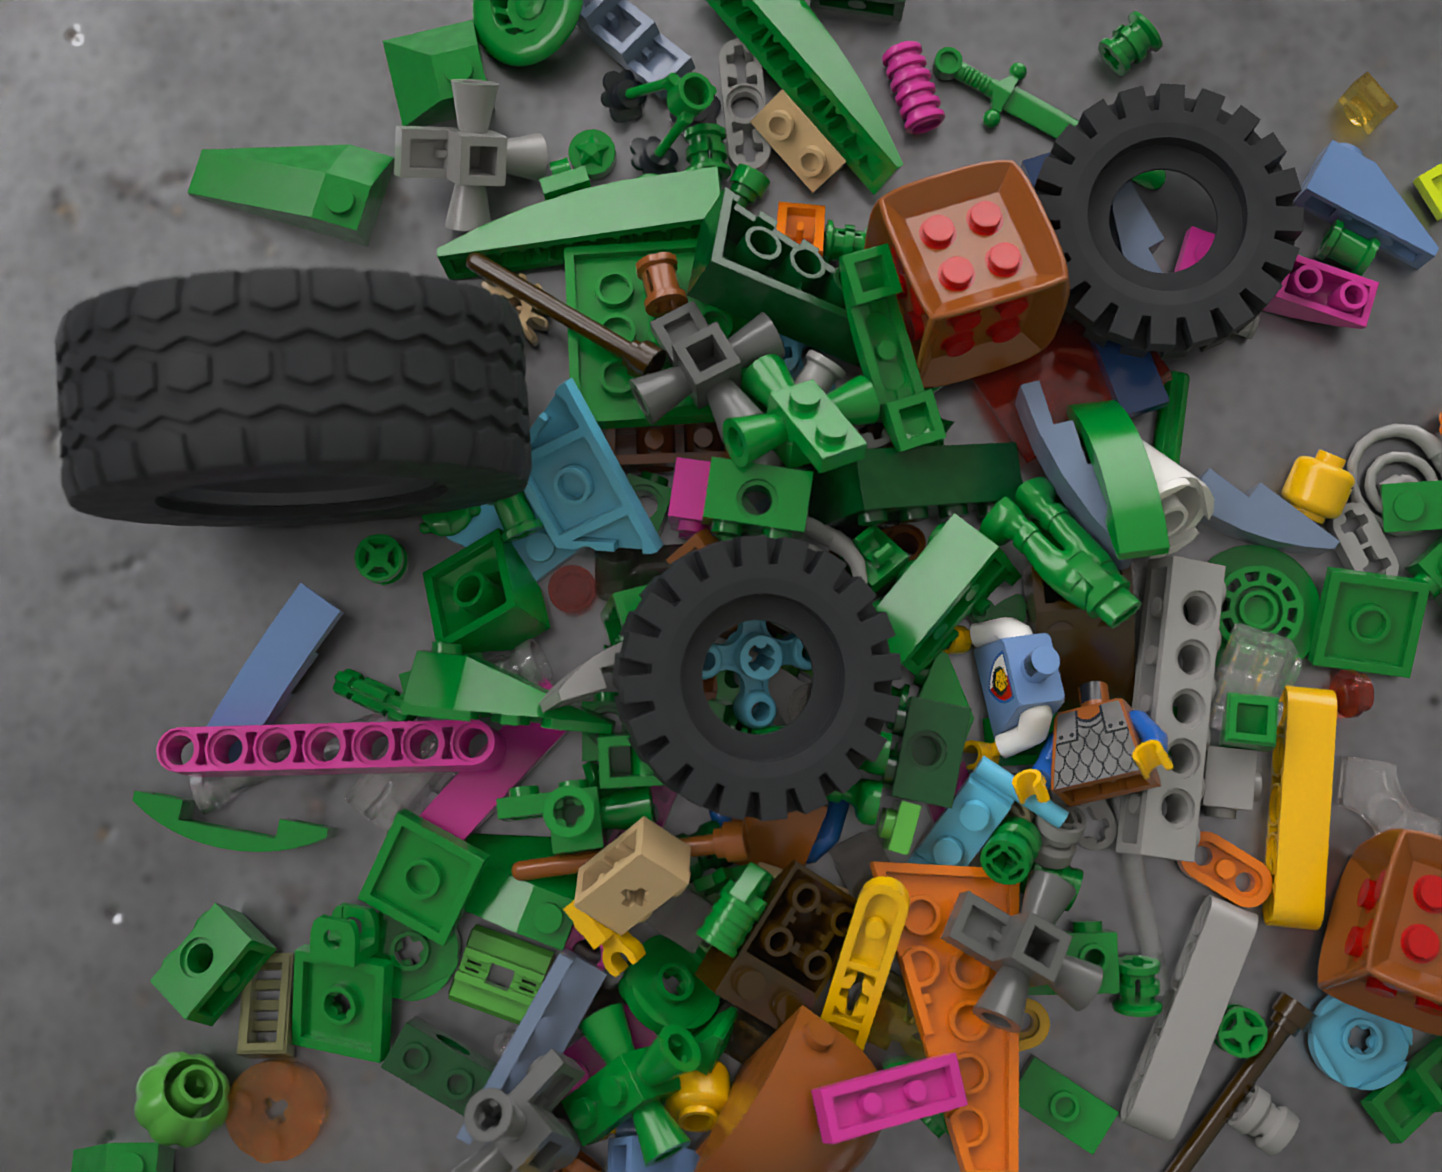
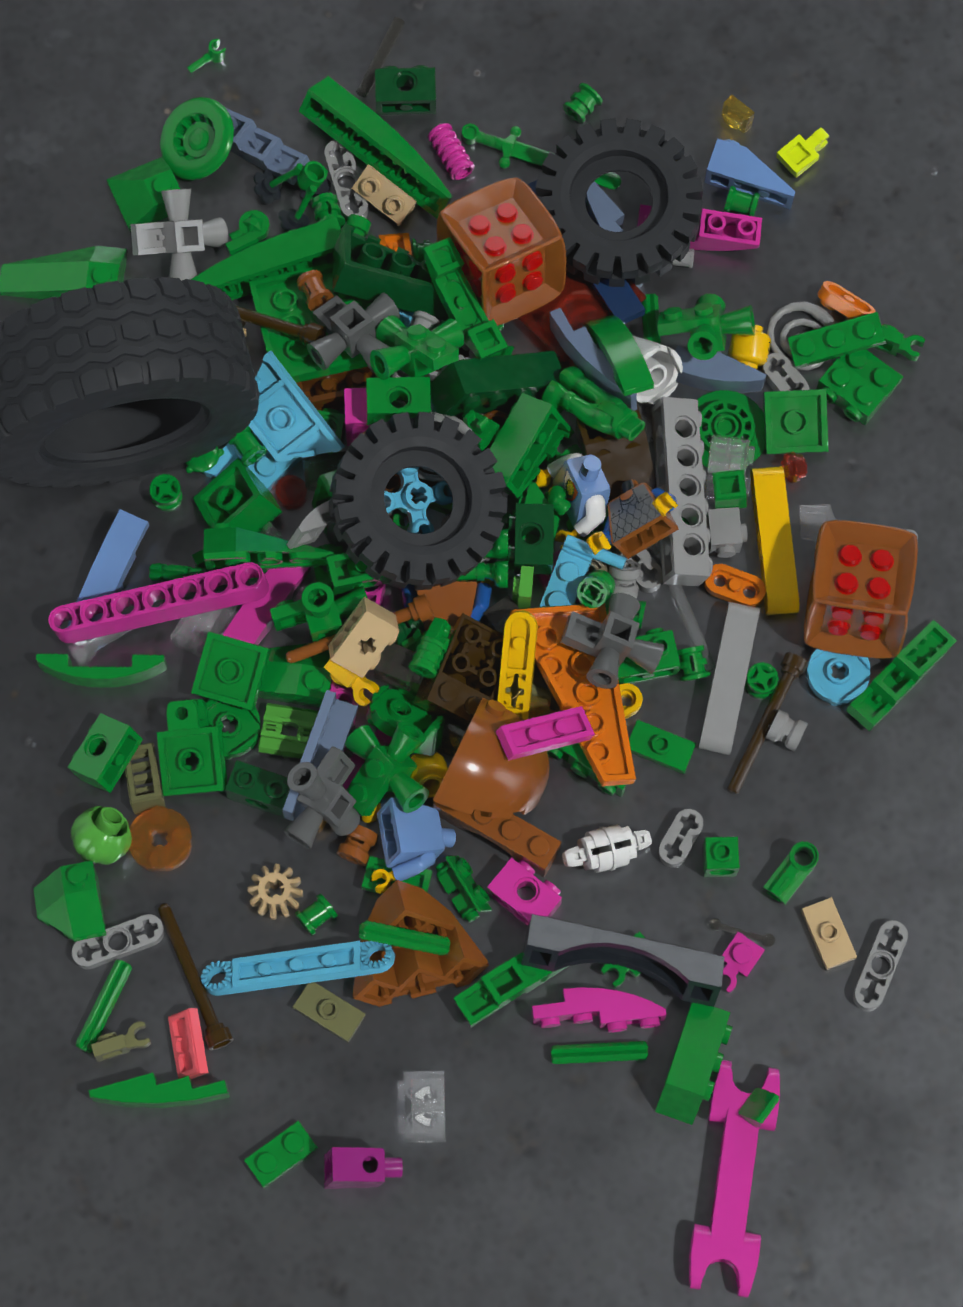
camera: 15 degrees left, 10 degrees down
none -> green arm [544,485,571,516]
none -> green brick [657,294,755,360]

